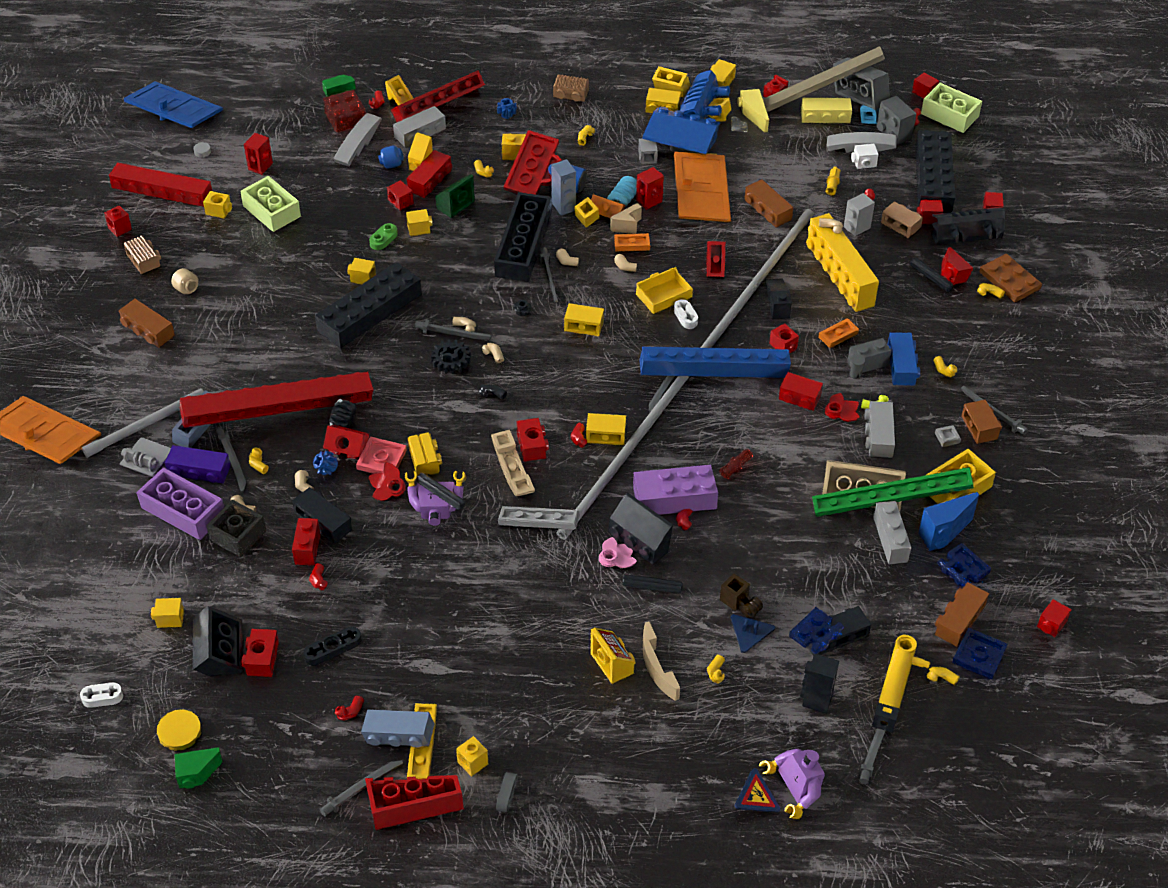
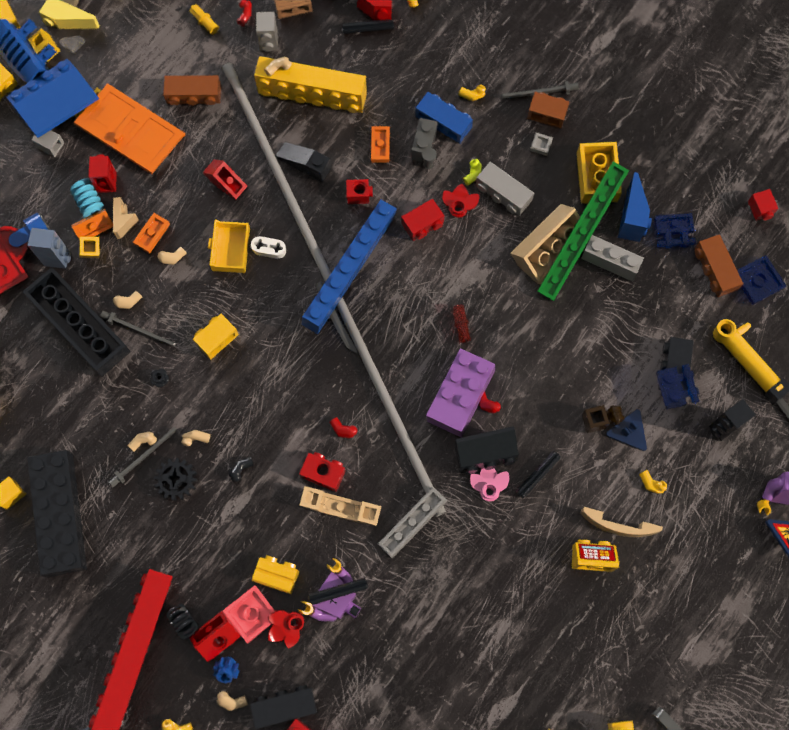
camera: 55 degrees left, 25 degrees up
yellow brick [586,413,626,445] -> none
yellow arm [927,667,960,685] -> none

